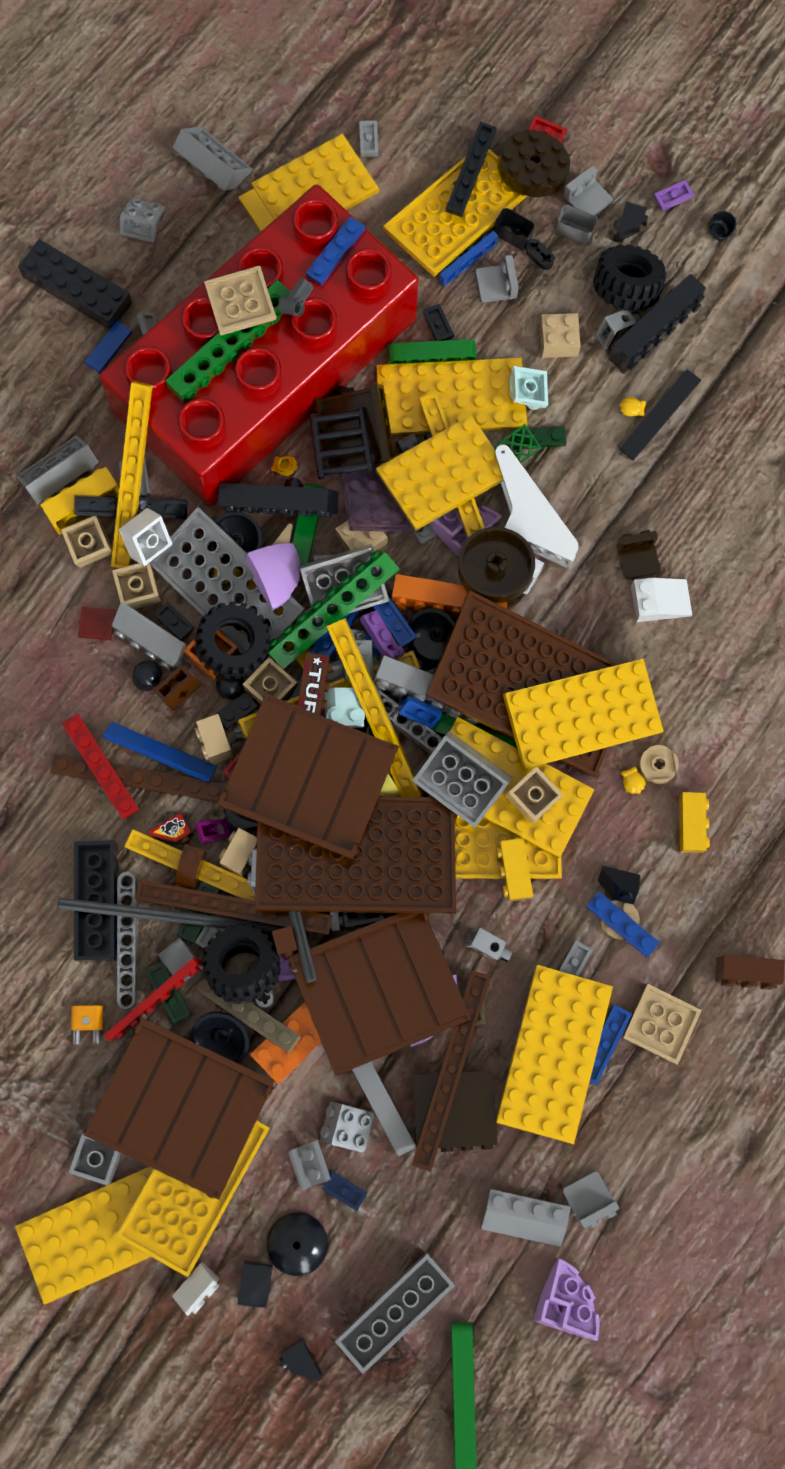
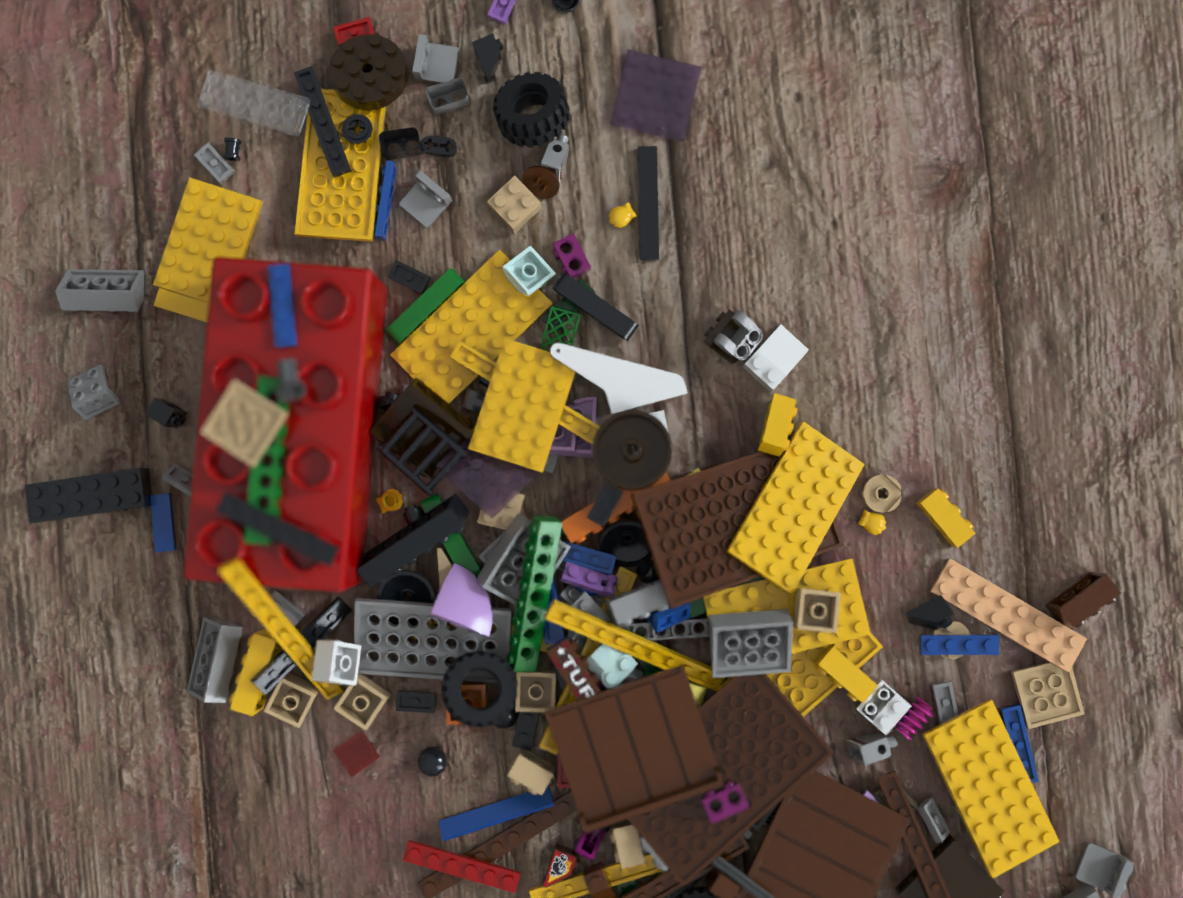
camera: 35 degrees left, 10 degrees up
light grey slope [112,602,186,671] -> none
reddish brown brick [153,665,201,711] -> none
black brick [609,273,706,374] -> none
none -> black brick [144,398,188,429]
none -> clear plate [197,70,311,137]
none -> black plate [216,492,340,567]
none -> black bush [223,137,242,161]
none -> black gear [342,114,373,145]
none -> reddish brown piece [522,166,560,199]
none -> magenta brick [552,233,591,279]
none -> black beam [552,272,639,341]
none -> black plate [587,483,623,527]
none -> clear purple plate [611,50,701,142]
none -> magenta brick [701,781,749,824]
none -> light grey piece [713,310,762,360]
none -> yellow brick [758,393,798,457]
none -> white slope [856,679,911,735]
none -> dark pink piece [894,696,933,741]
none -> light grey plate [917,797,951,843]
none -> light nougat plate [930,558,1087,672]

